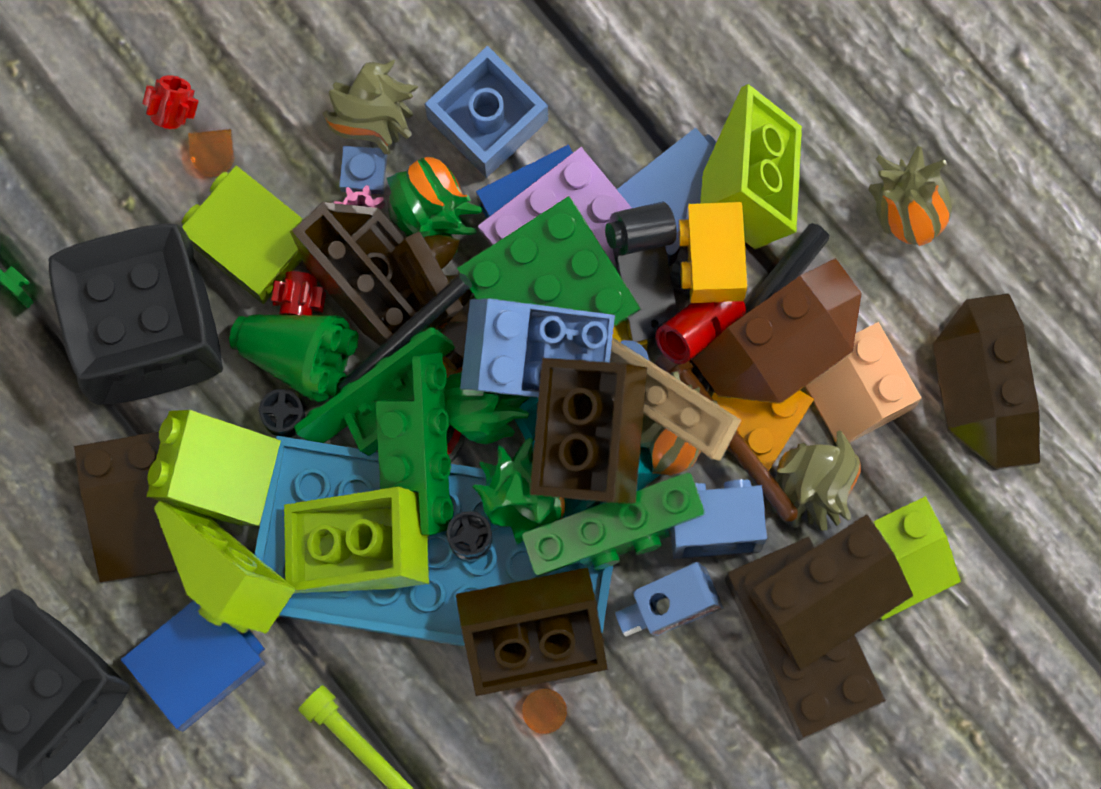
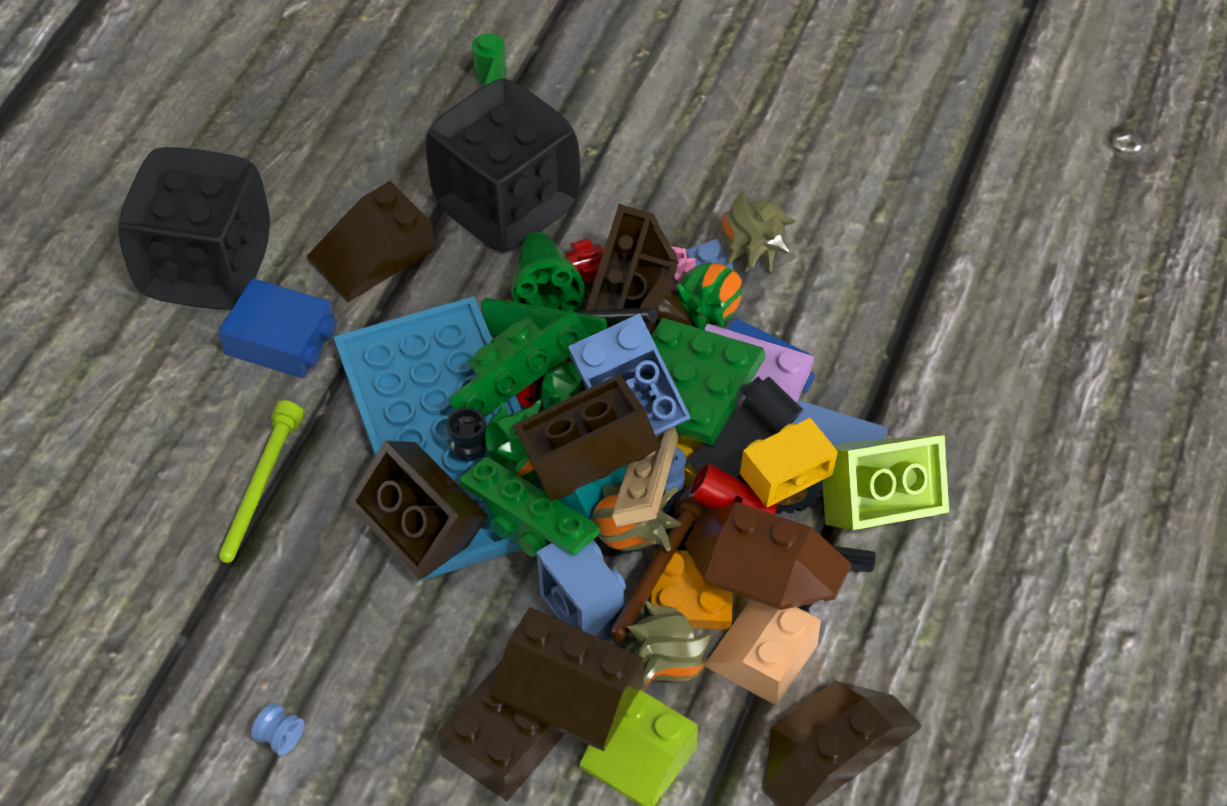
camera: 60 degrees right, 25 degrees down
red gear [142,75,199,129] -> none
lime brick [146,410,281,526] -> none
lime slope [154,501,296,634] -> none
lime brick [181,165,303,305] -> none
clear orange tile [188,129,235,177] -> none
black wheel [259,389,306,438] -> none
lime slope [284,487,429,593] -> none
medium blue brick [425,46,548,178] -> none
clear orange tile [522,689,567,735] -> none
medium blue torso [615,562,724,637] -> none
olive hair [868,146,952,246] -> none

